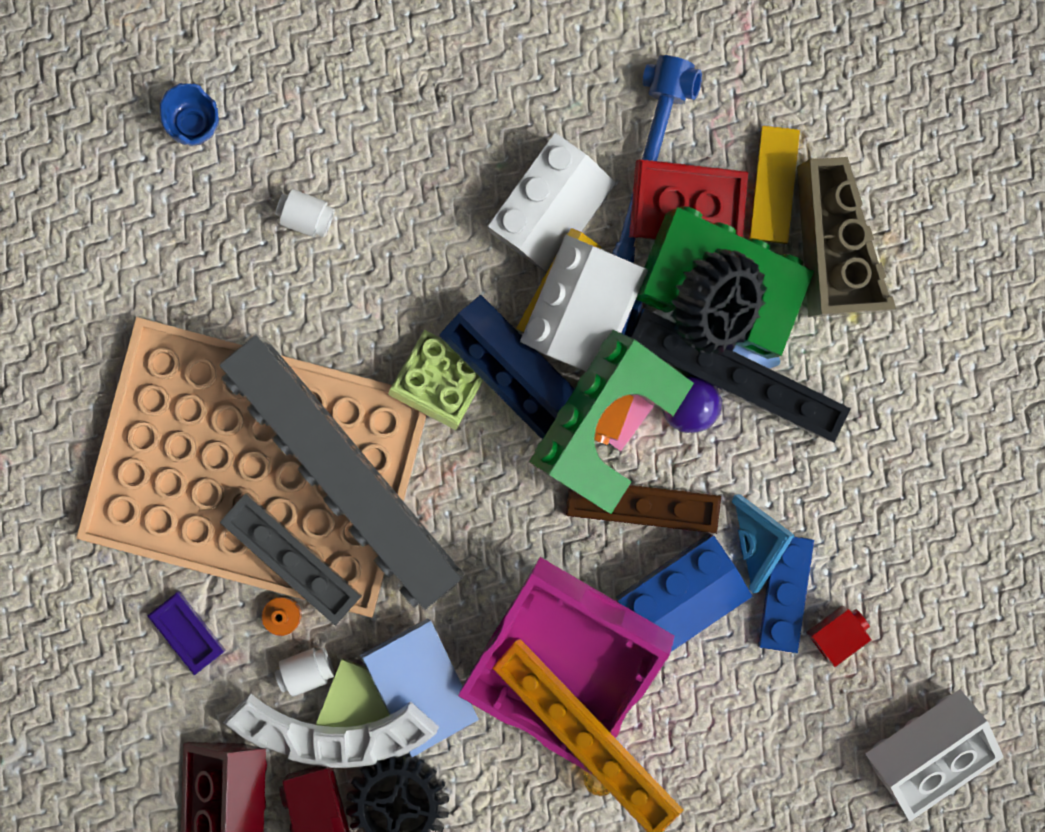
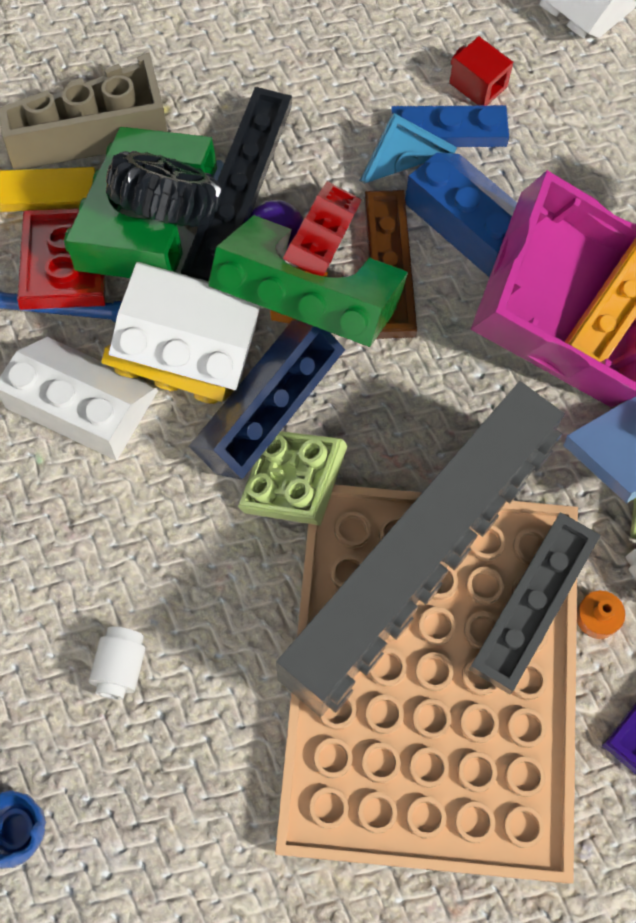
camera: 105 degrees left, 20 degrees down
none -> red slope [283,181,362,276]

